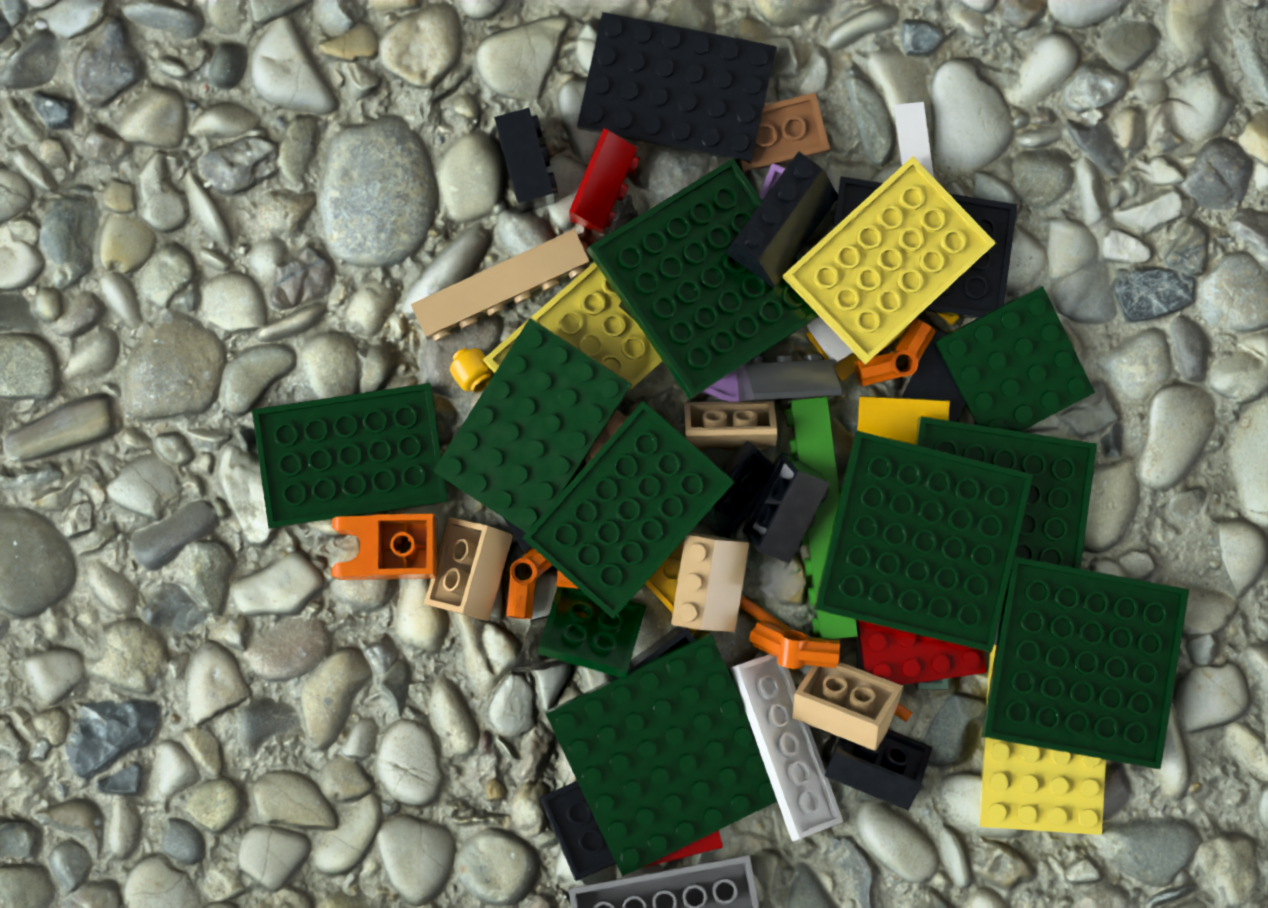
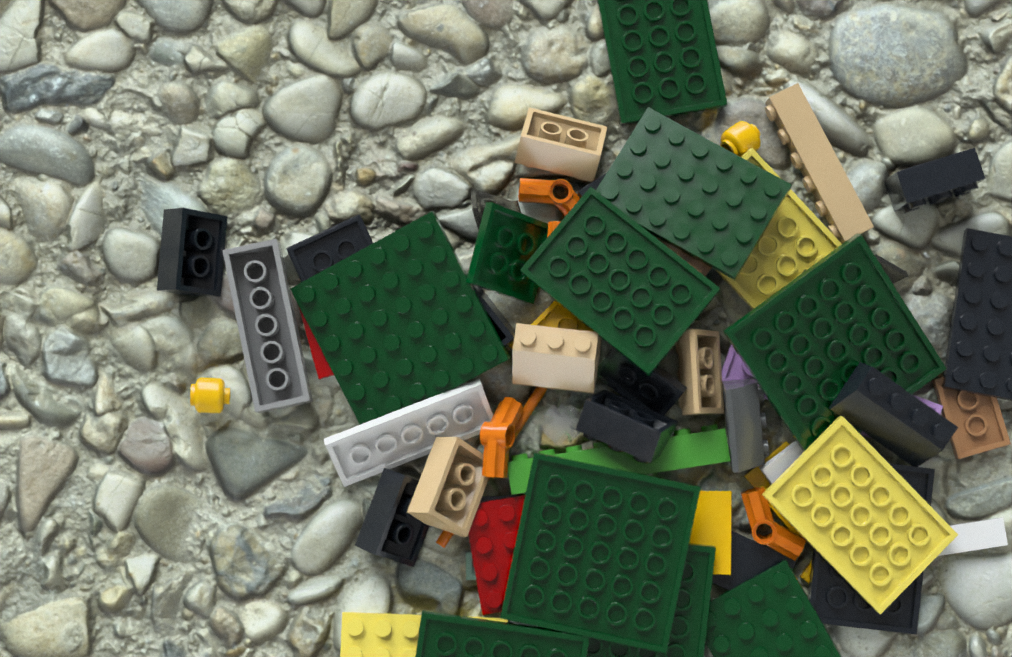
camera: 85 degrees right, 0 degrees up
orange brick [332,514,438,580] -> none
red slope [569,128,640,234] -> none

